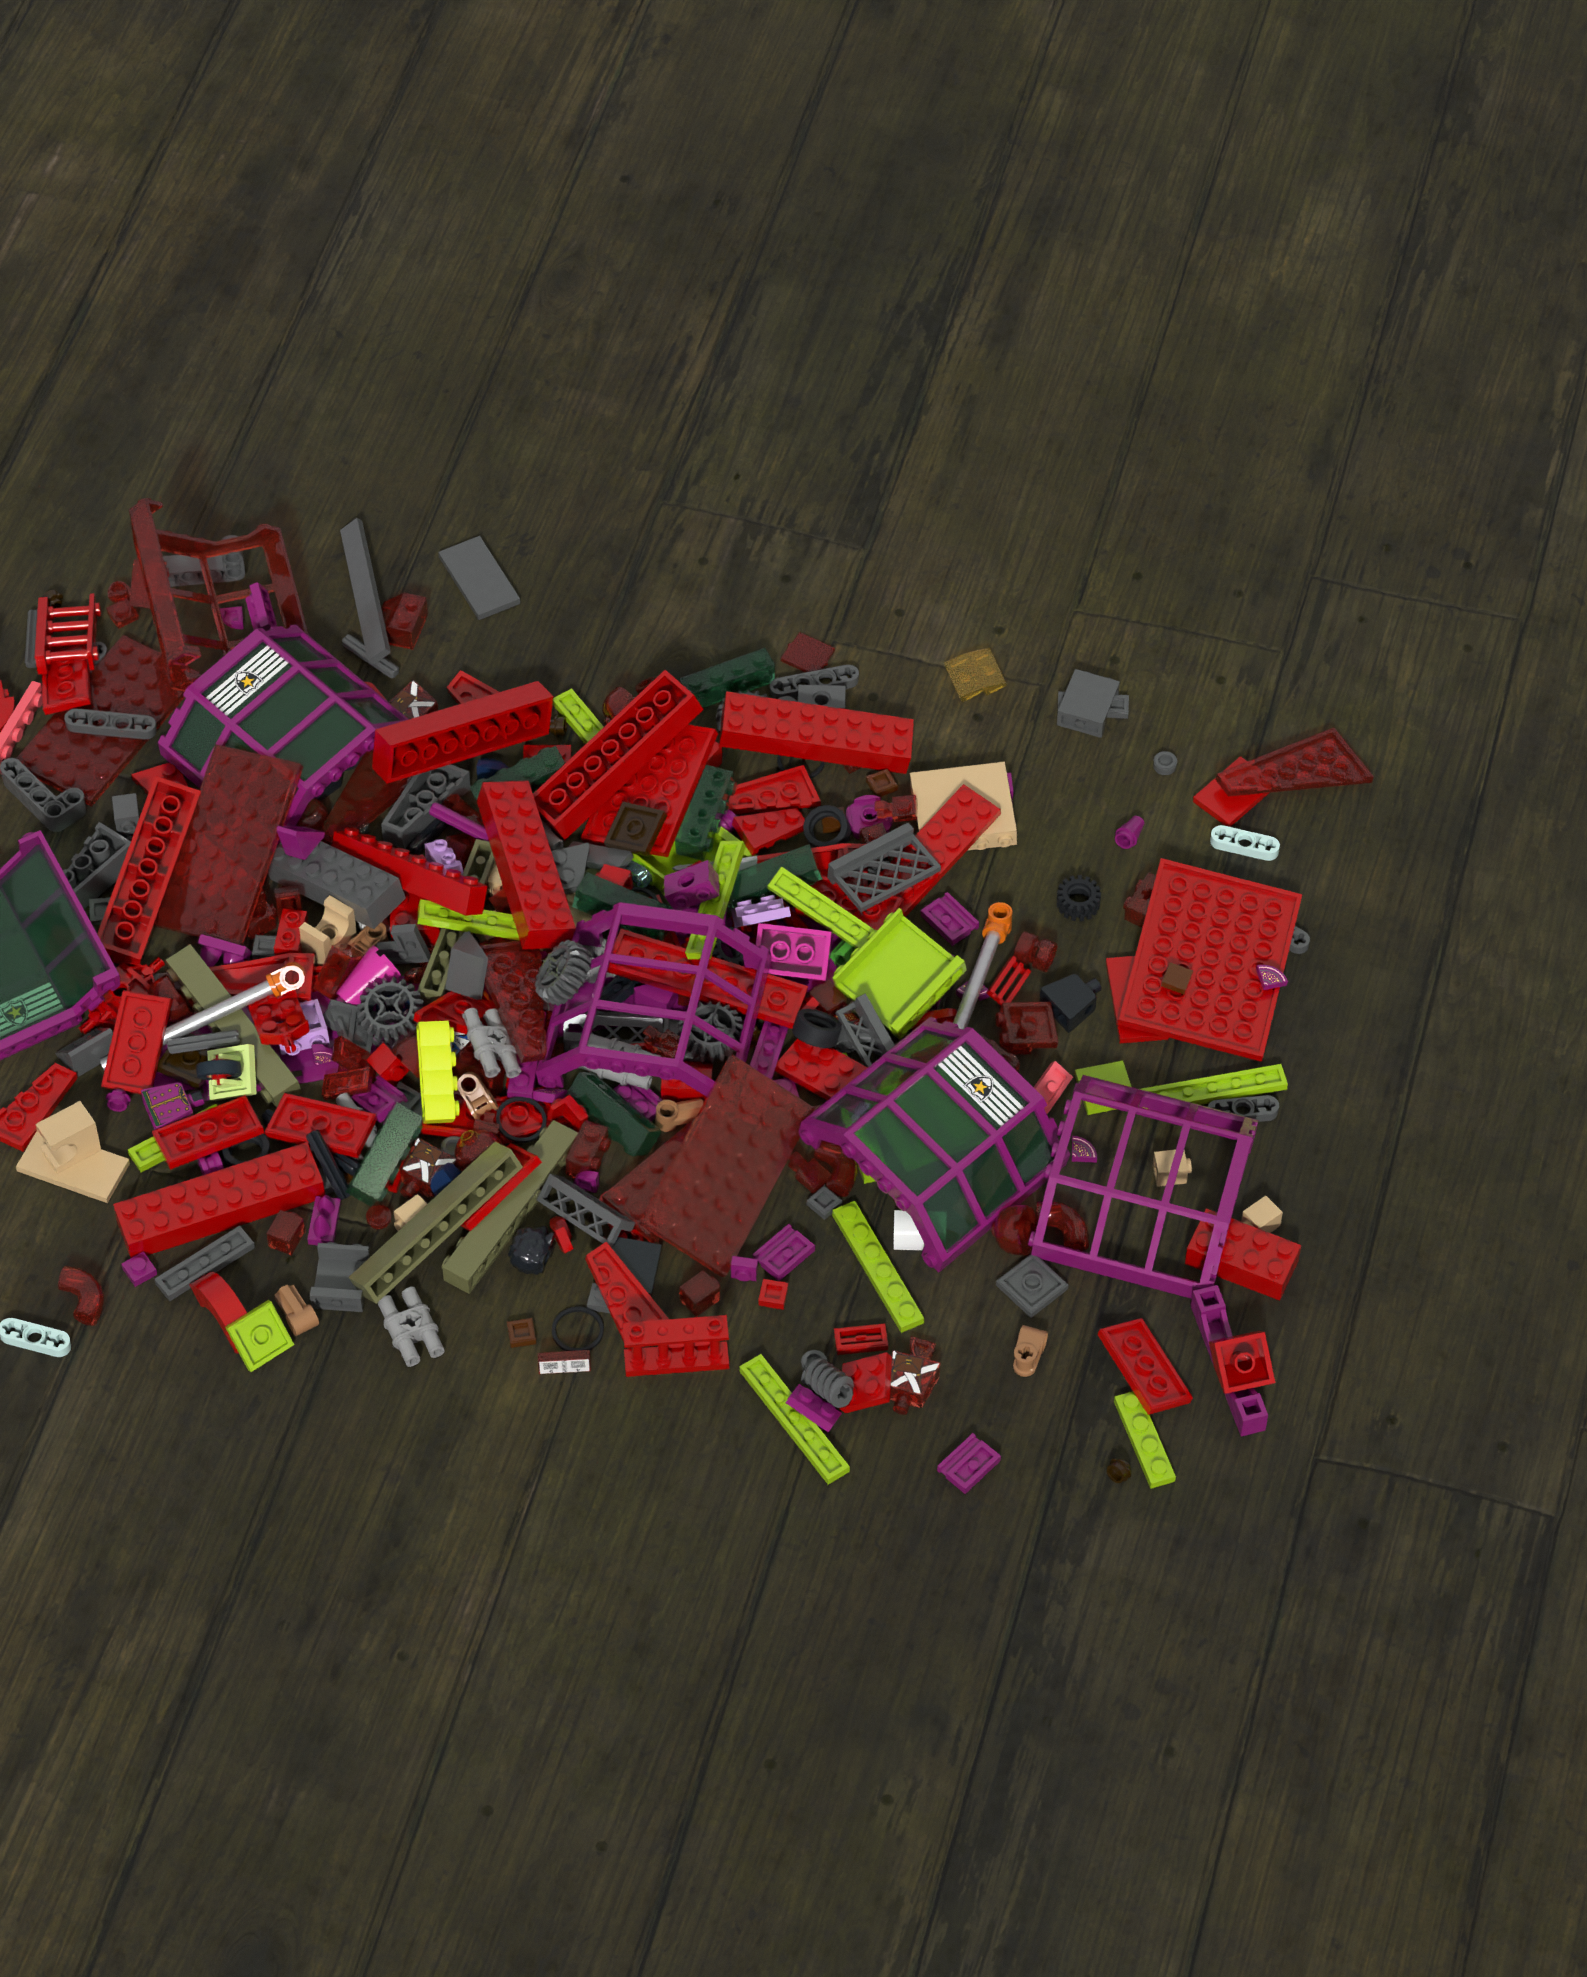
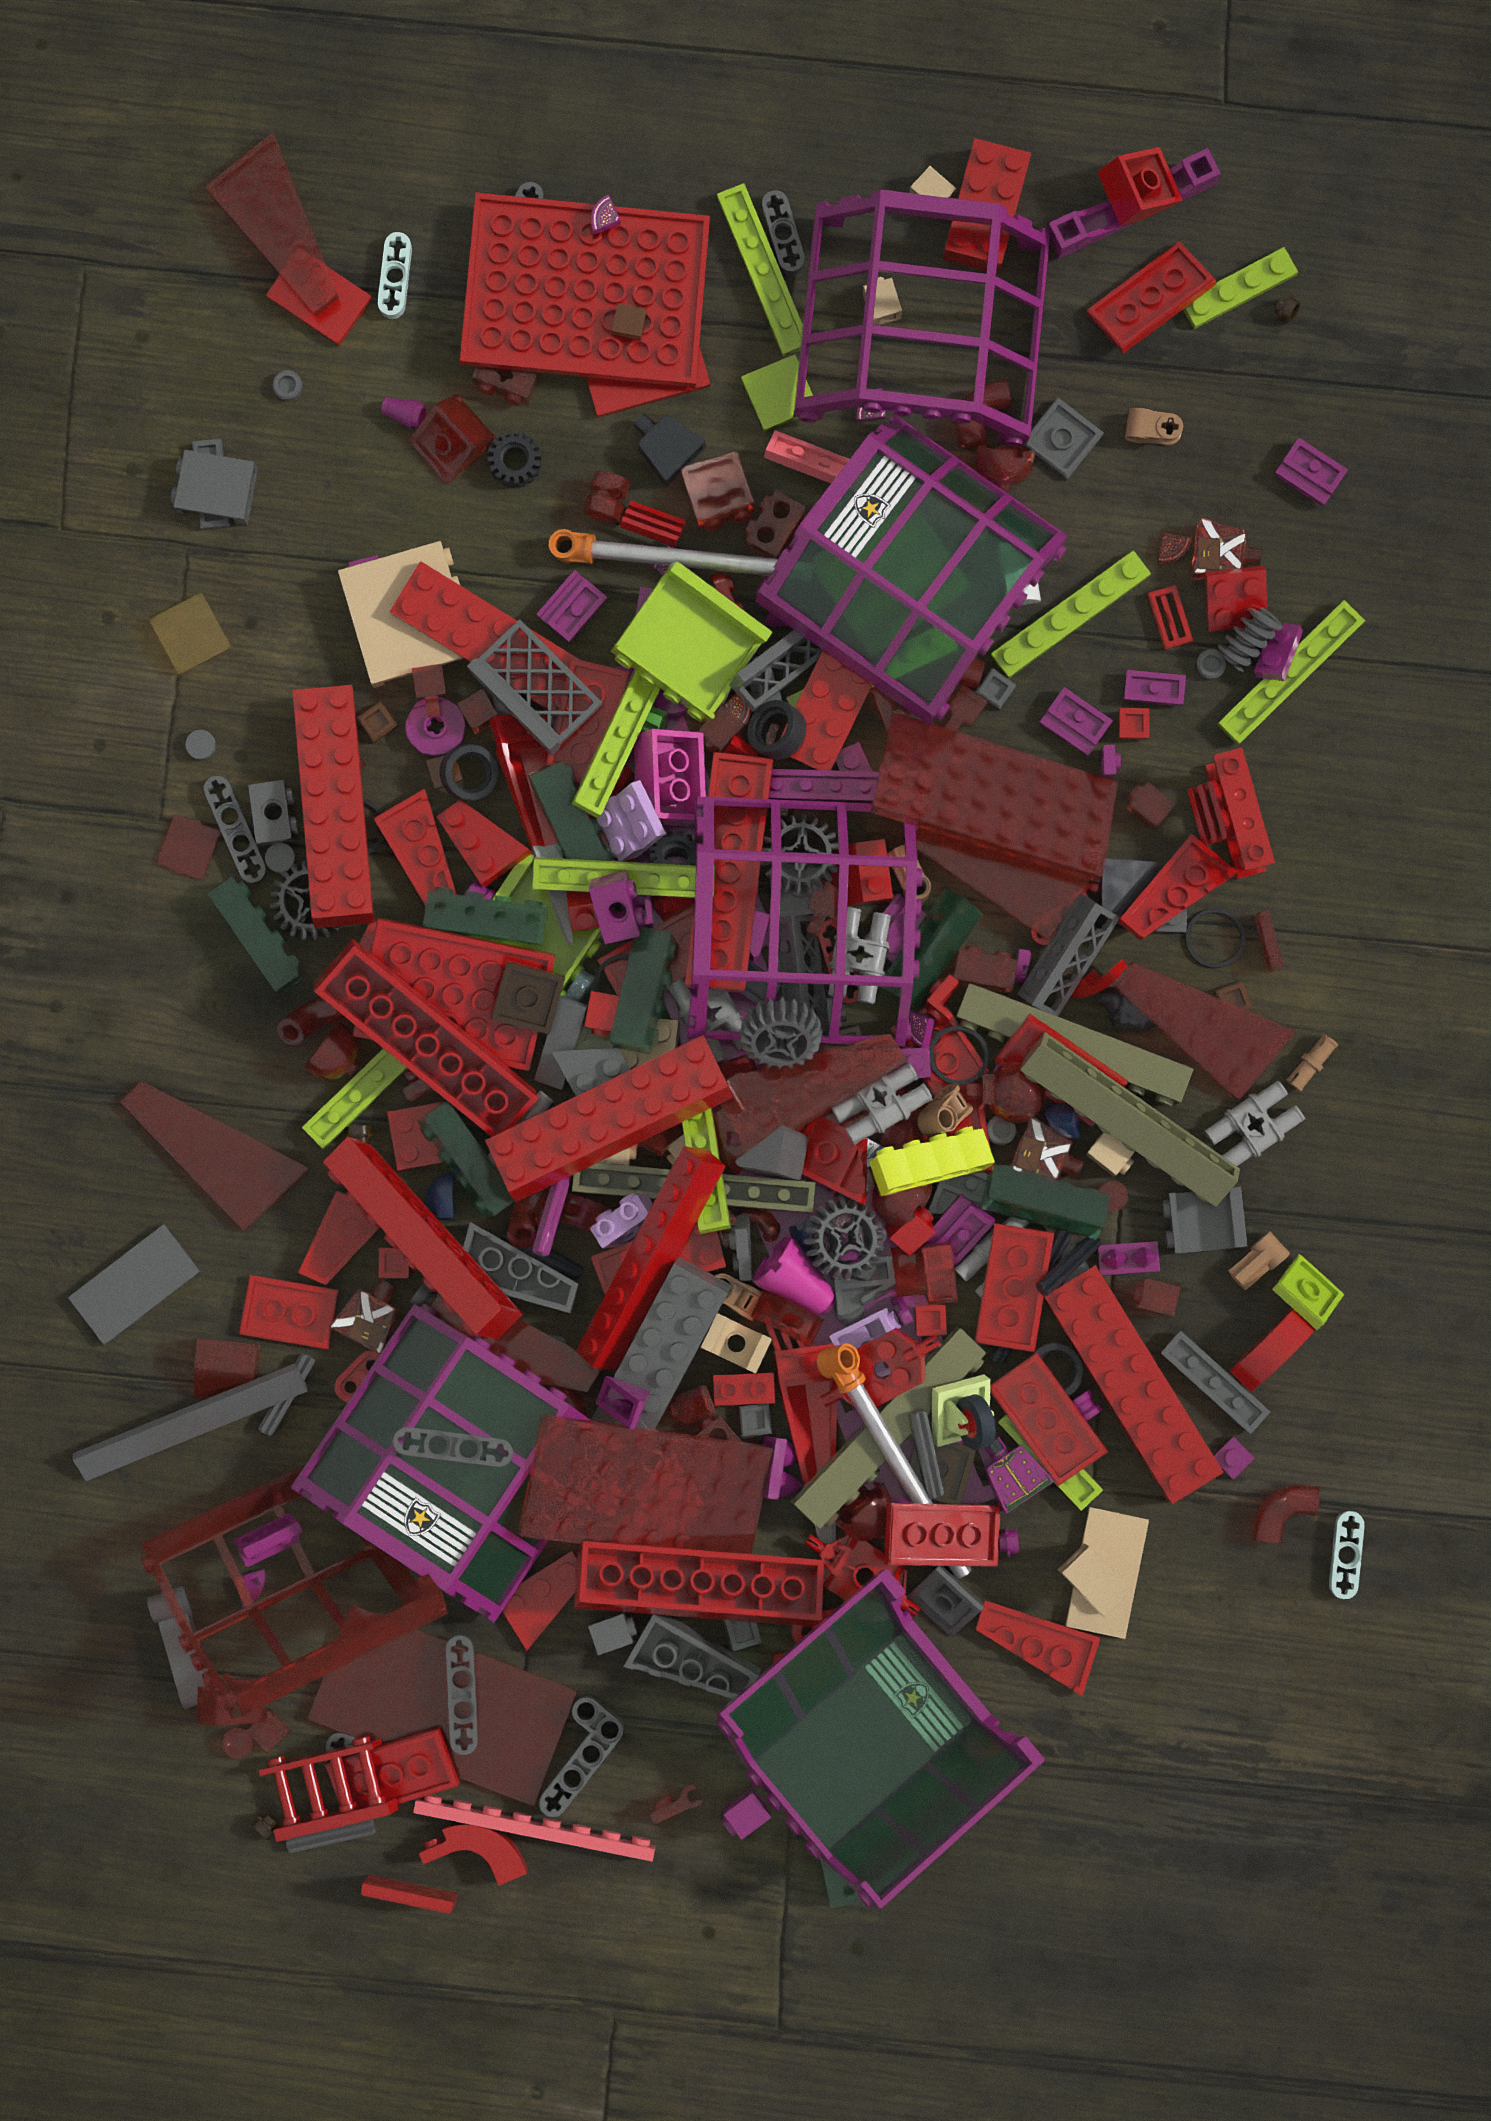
camera: 100 degrees left, 30 degrees up
none -> clear red wing [120,1081,310,1231]
none -> dark grey tile [185,730,217,761]
none -> red tile [239,1275,339,1349]
none -> dark grey beam [393,1427,513,1467]
none -> clear red slope [409,394,496,484]
none -> red plate [915,1305,947,1336]
none -> clear red wing [1112,962,1296,1100]
none -> magenta plate [1123,670,1186,707]
none -> medium nougat pin [1286,1033,1338,1092]

